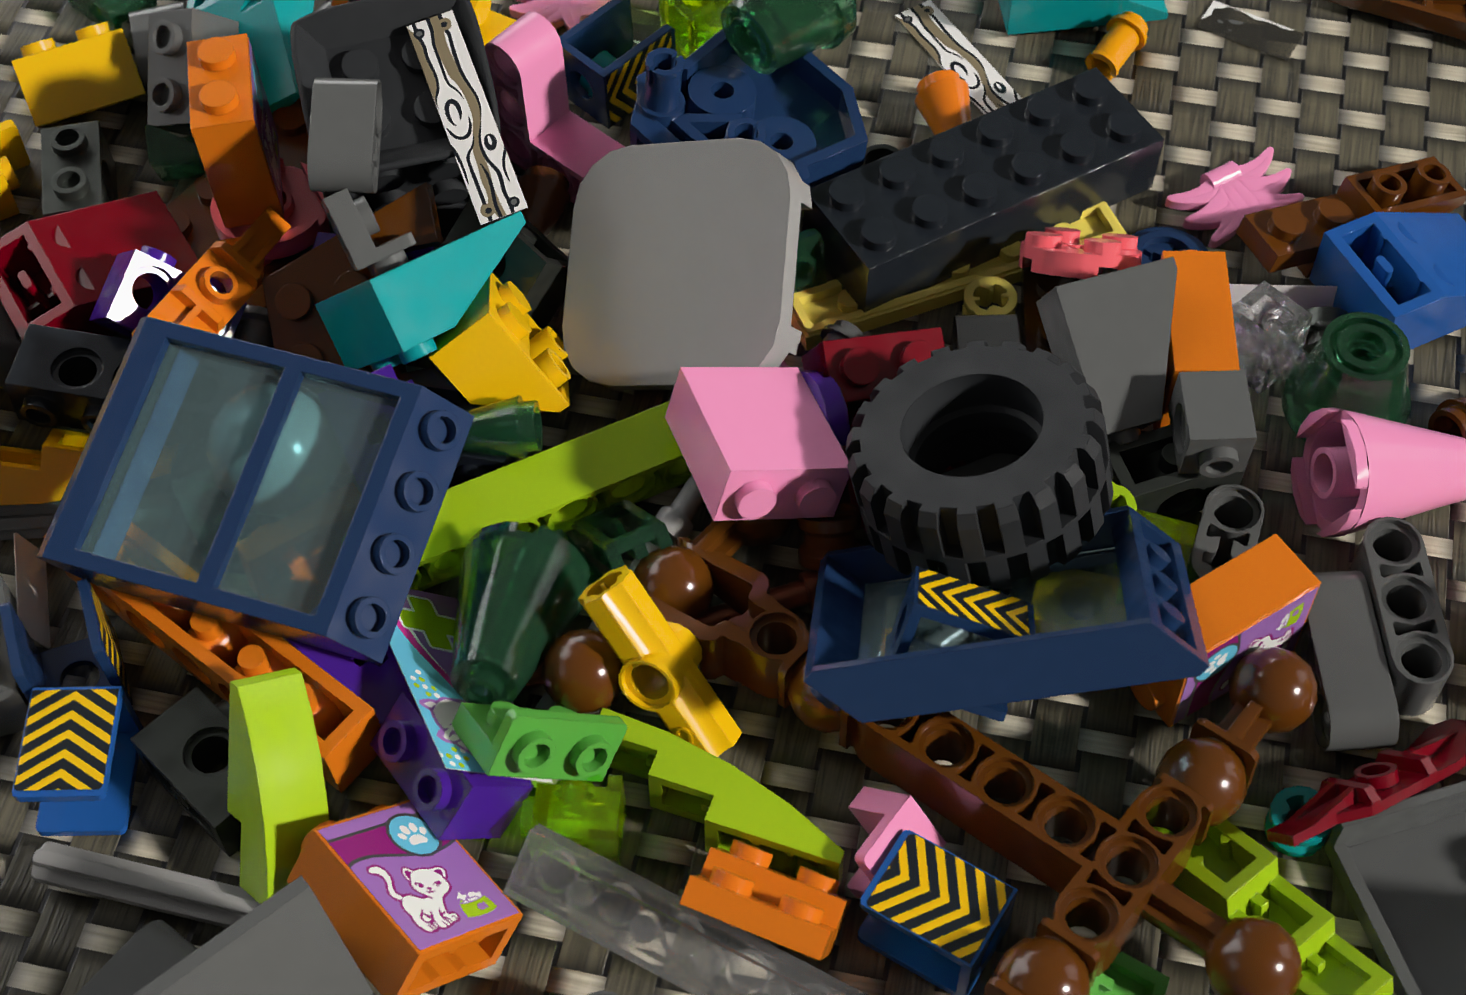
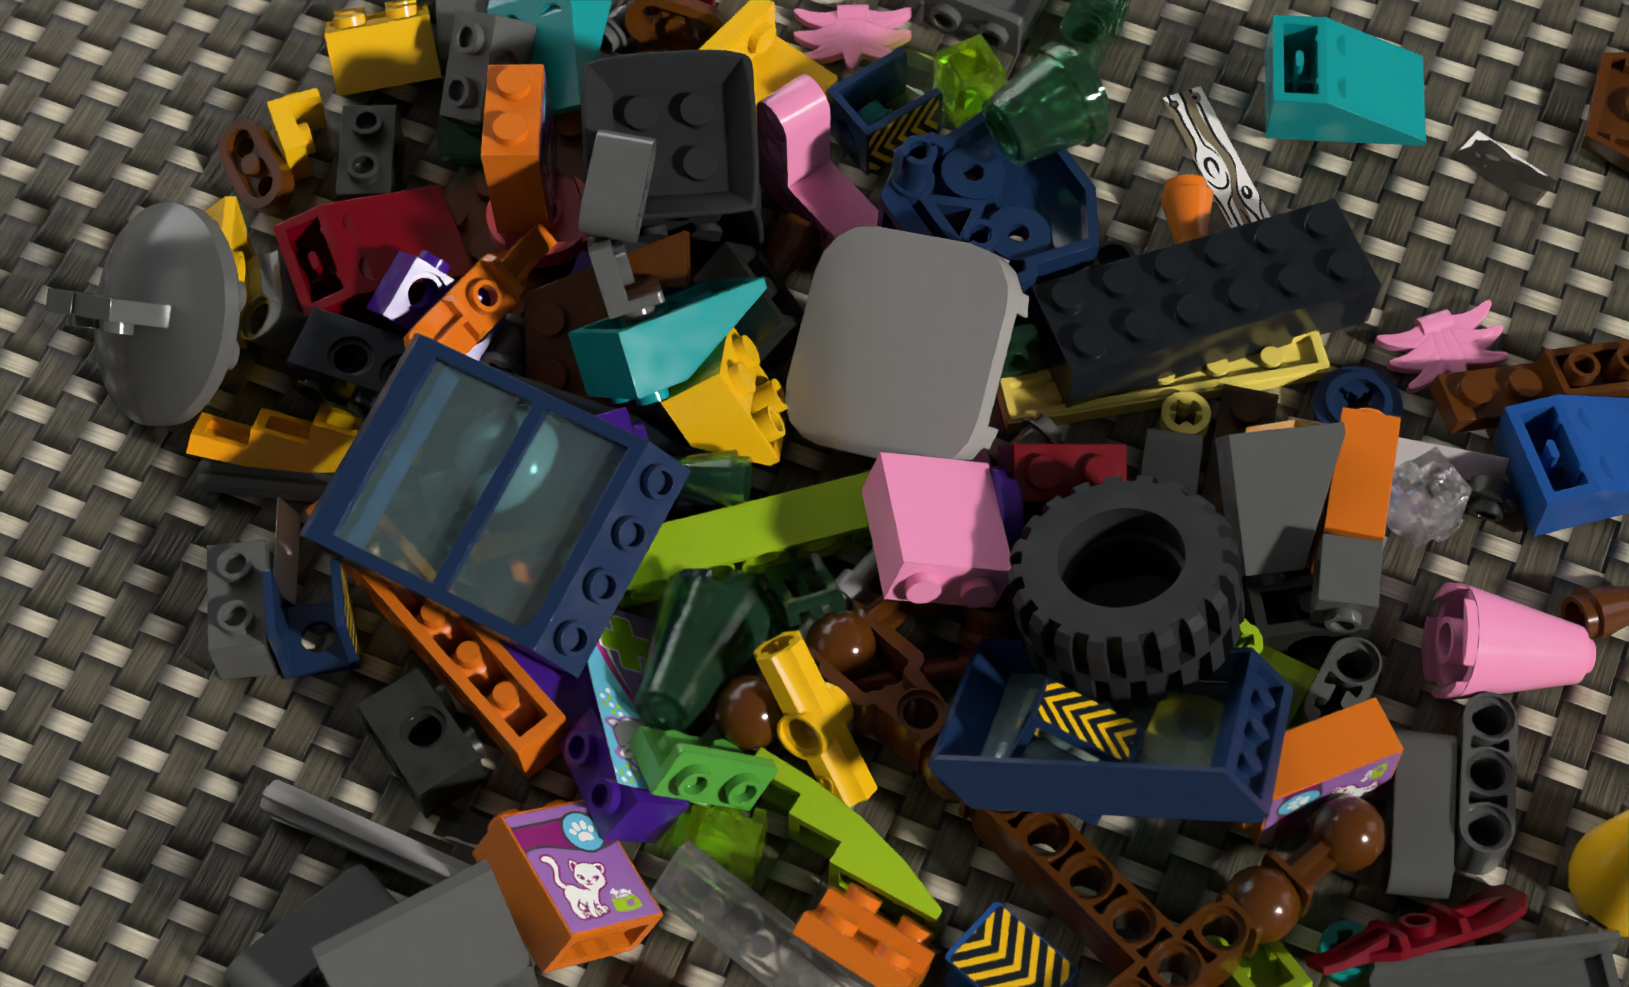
camera: 10 degrees right, 5 degrees up
piece [12,686,144,837] -> none
lime slope [227,667,329,904] -> none
sticker [407,10,528,225] -> none
bright pink panel [847,786,946,899] -> none
coral plate [1018,227,1142,279] -> none
light orange pin [1085,11,1148,81] -> none
clear green piece [1281,312,1411,442] -> none

